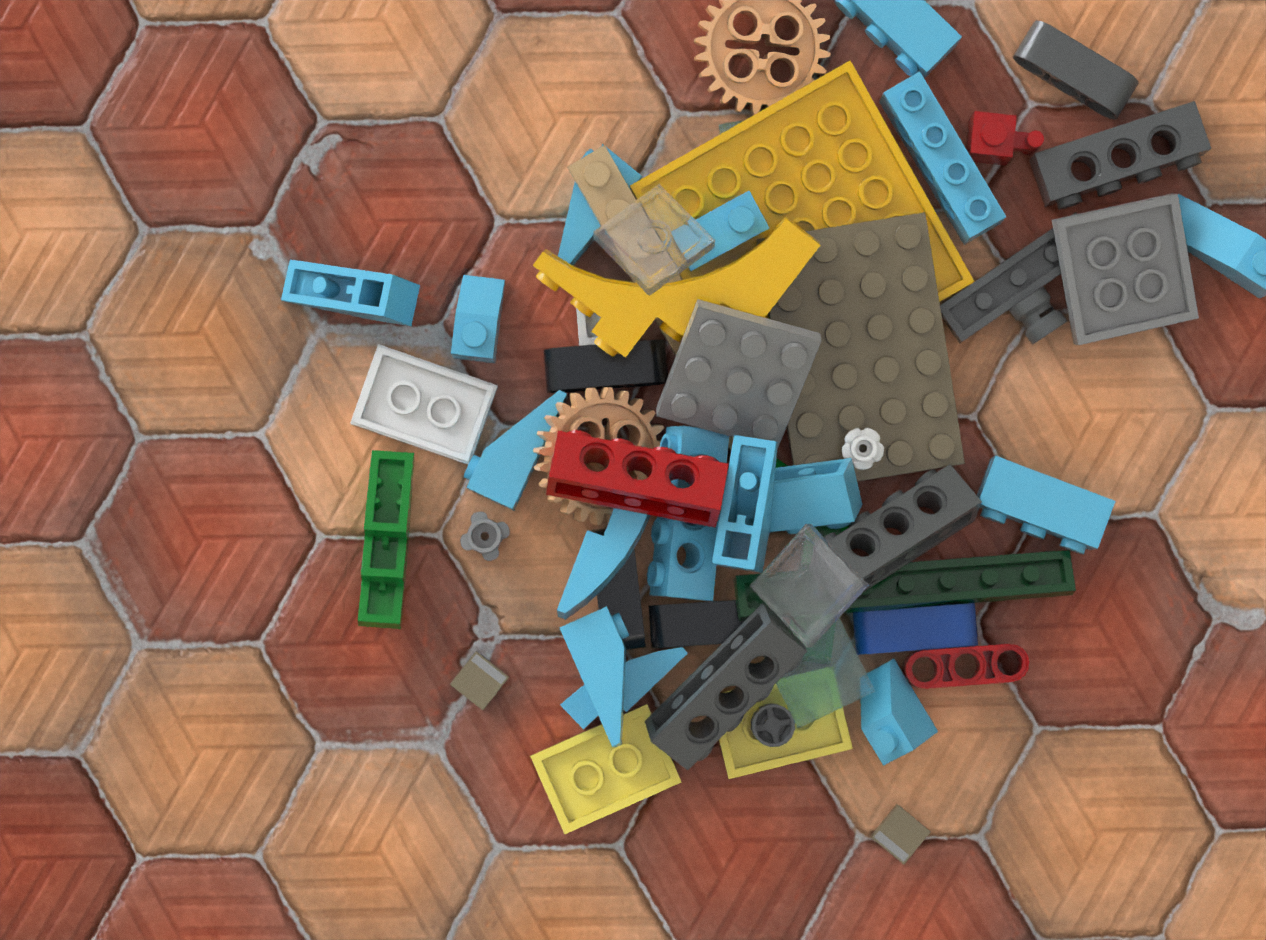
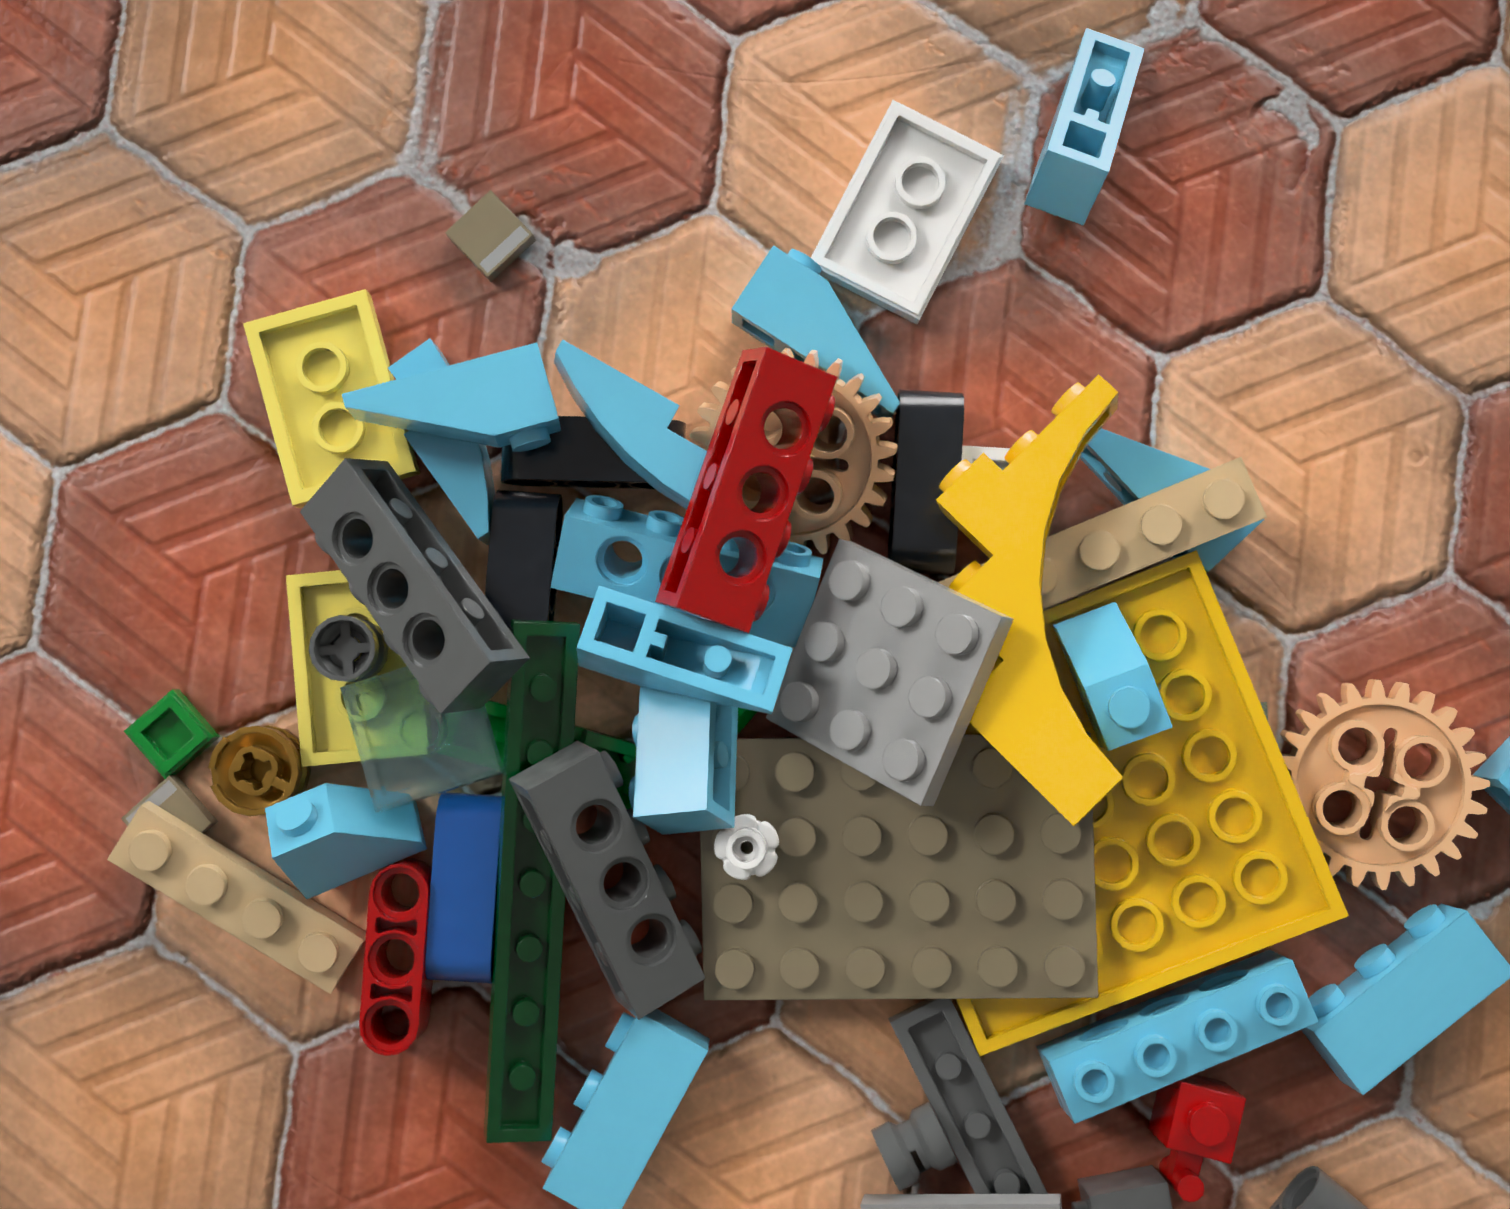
camera: 95 degrees right, 0 degrees up
green slope [358,450,414,629] -> none
medium azure slope [451,275,505,363] -> none
light grey plate [460,512,510,561] -> none
clear tile [593,184,715,296] -> none
clear tile [750,524,869,647] -> none
none -> tan plate [107,801,366,994]
none -> green tile [124,689,220,779]
none -> pearl gold wheel [208,725,311,817]

